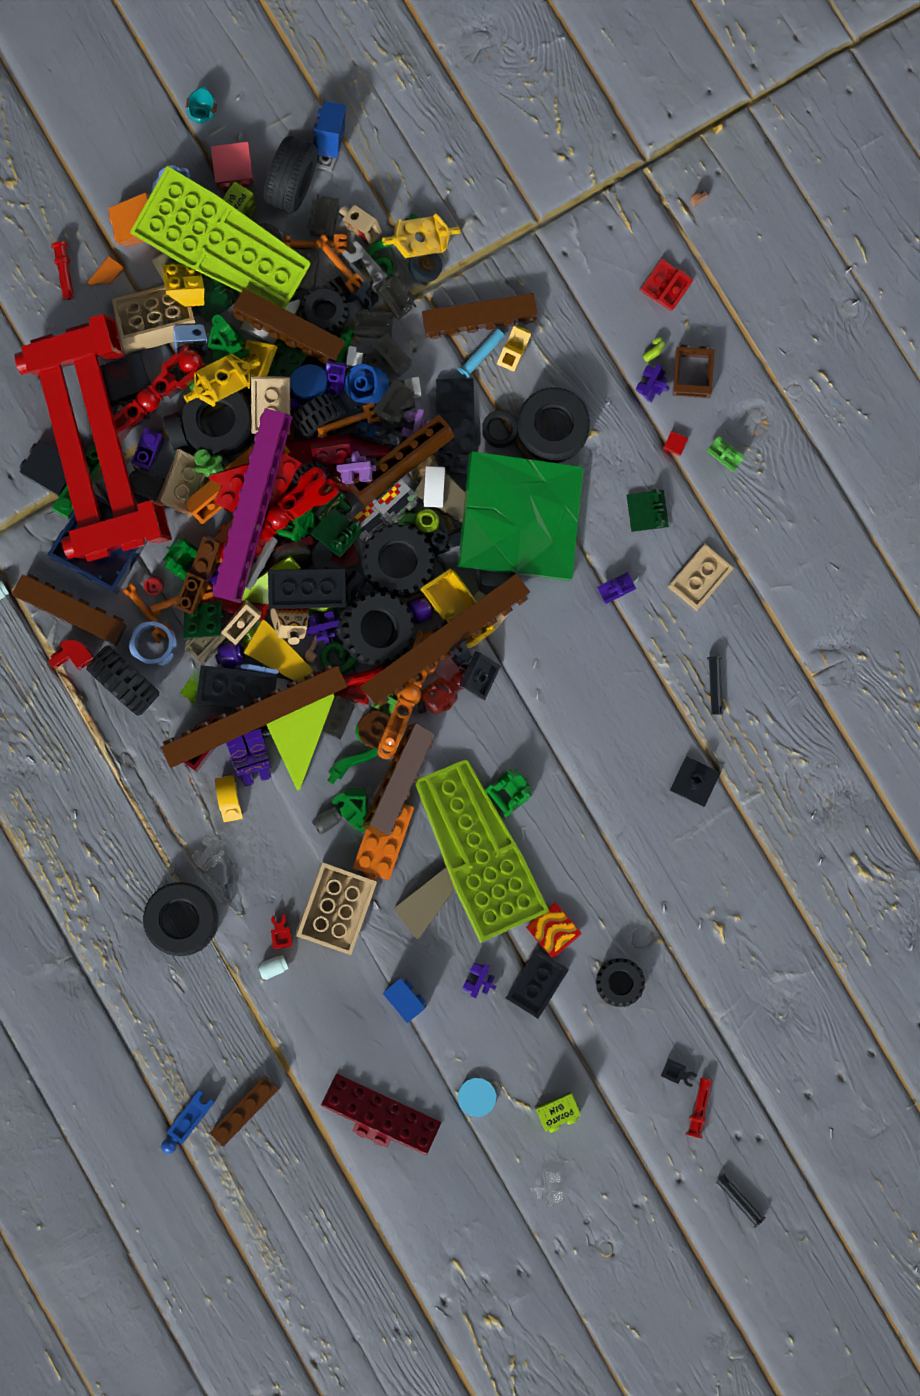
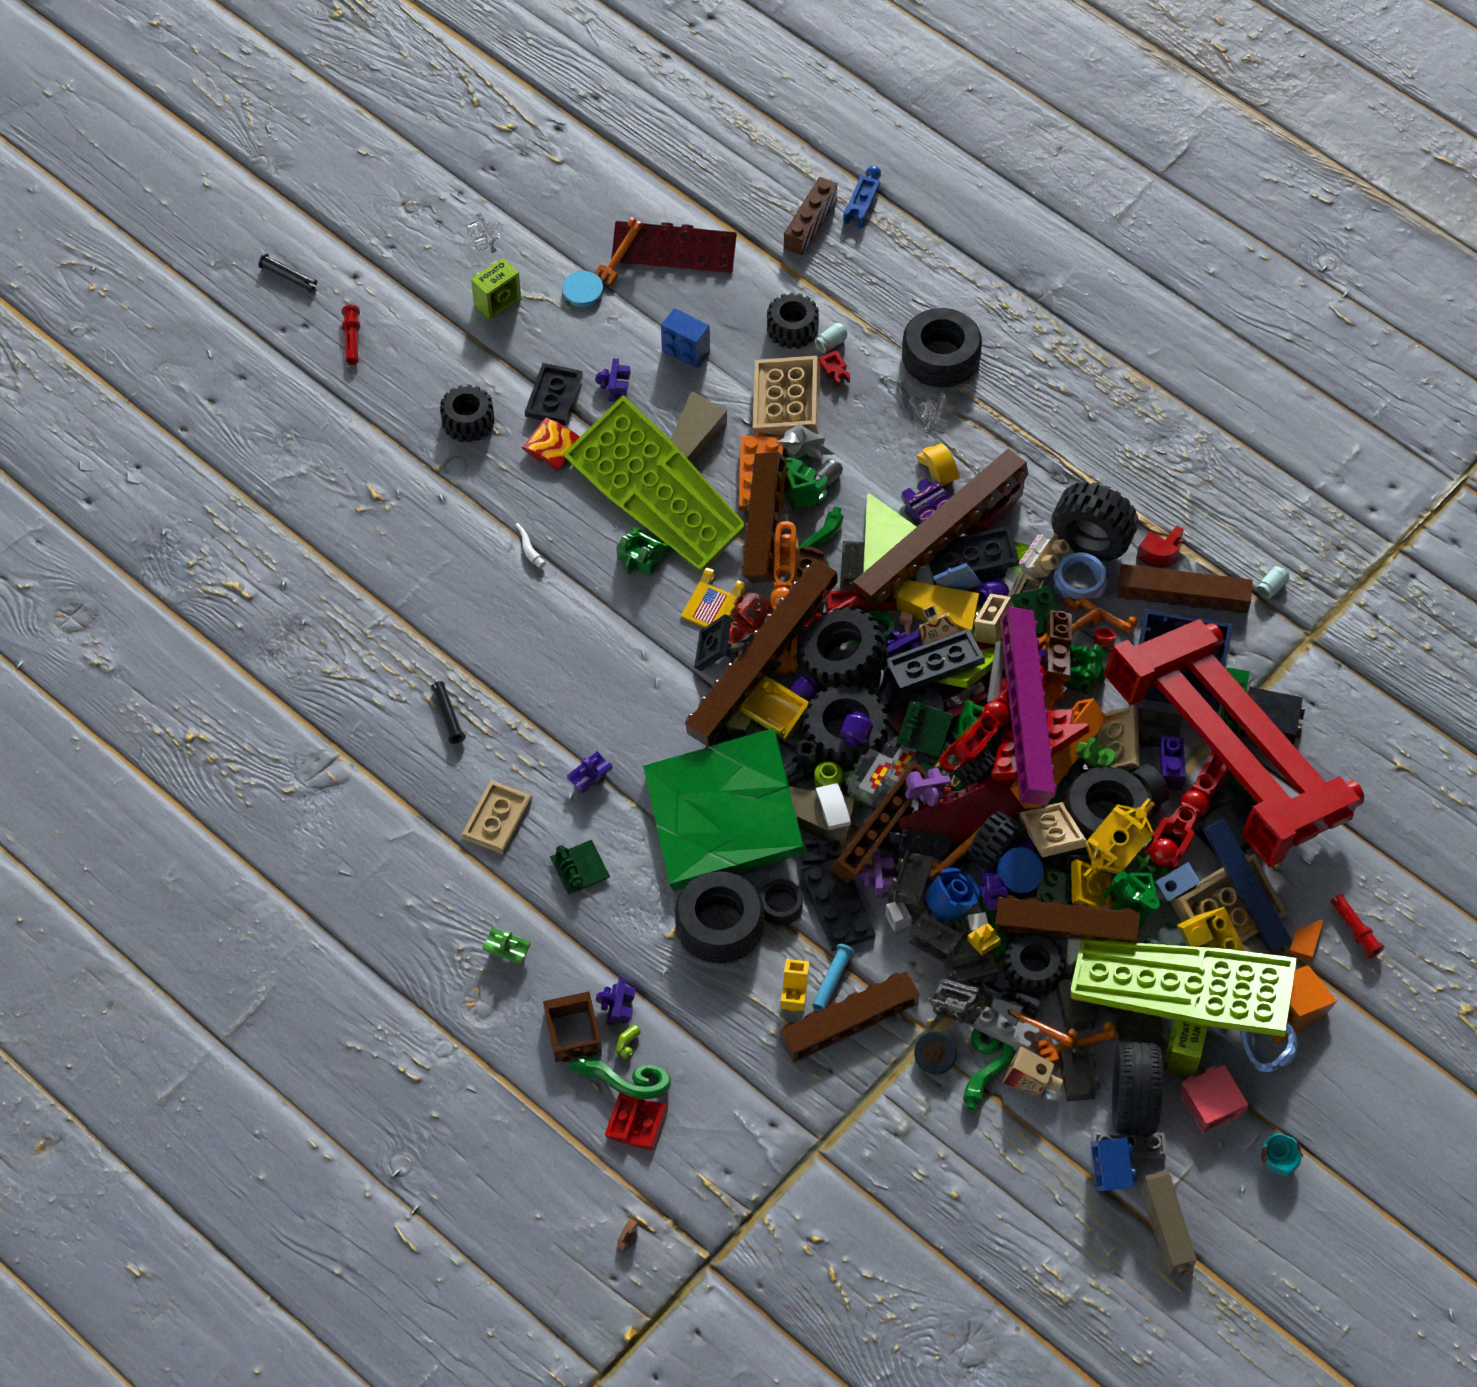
camera: 160 degrees right, 25 degrees down
yellow plate [382,214,460,258] -> none
black plate [660,1058,697,1087] -> none
red tile [663,431,688,456] -> none
black tile [669,756,721,807] -> none
none -> white animal [515,523,546,569]
none -> green plant [569,1057,671,1099]
none -> orange hinge [594,217,643,286]
none -> yellow flag [681,568,745,627]
none -> black tyre [767,293,819,349]
none -> light grey hair [777,423,834,461]
none -> dark purple head [840,712,873,747]
none -> yellow tile [968,923,1001,956]
none -> tan hips [1019,534,1070,578]
none -> dark tan slope [1140,1170,1197,1275]
none -> dark blue tile [1203,818,1292,953]

